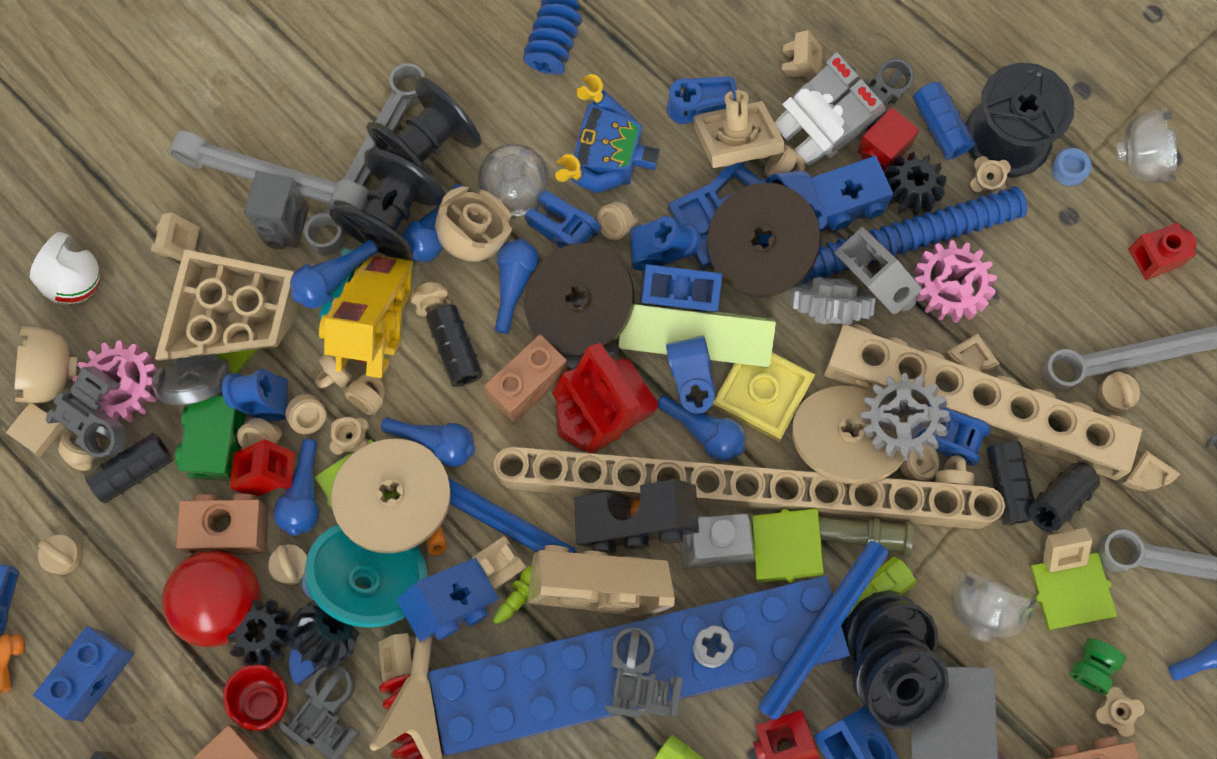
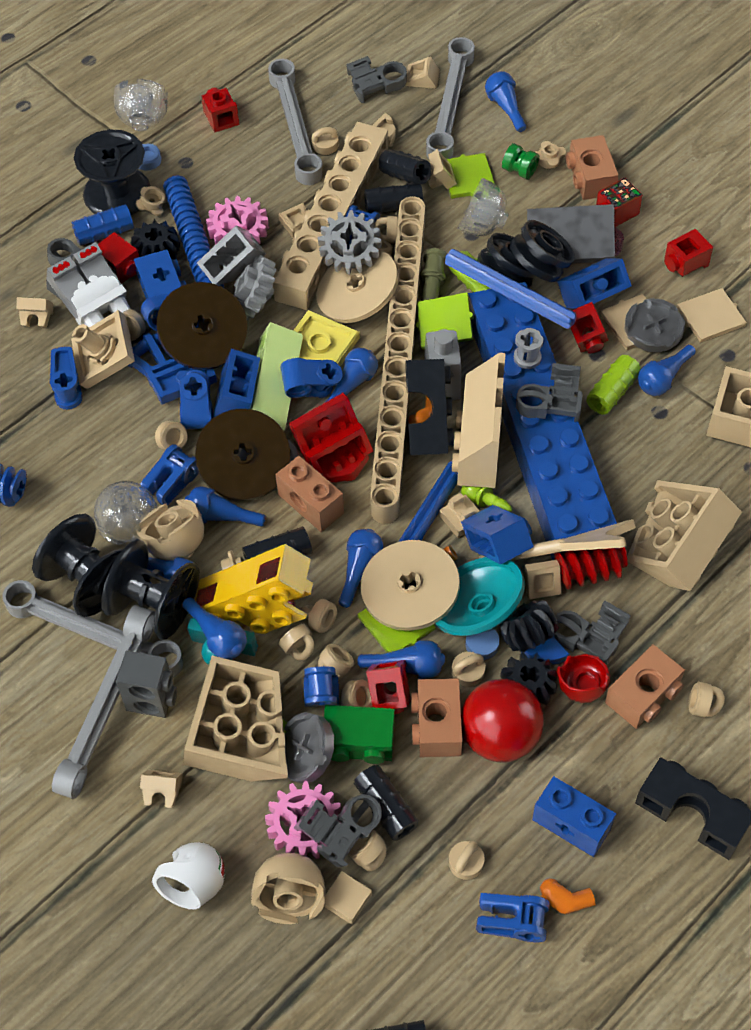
camera: 90 degrees left, 15 degrees down
tan plate [329,417,369,455] -> none
torso [555,74,660,193] -> none

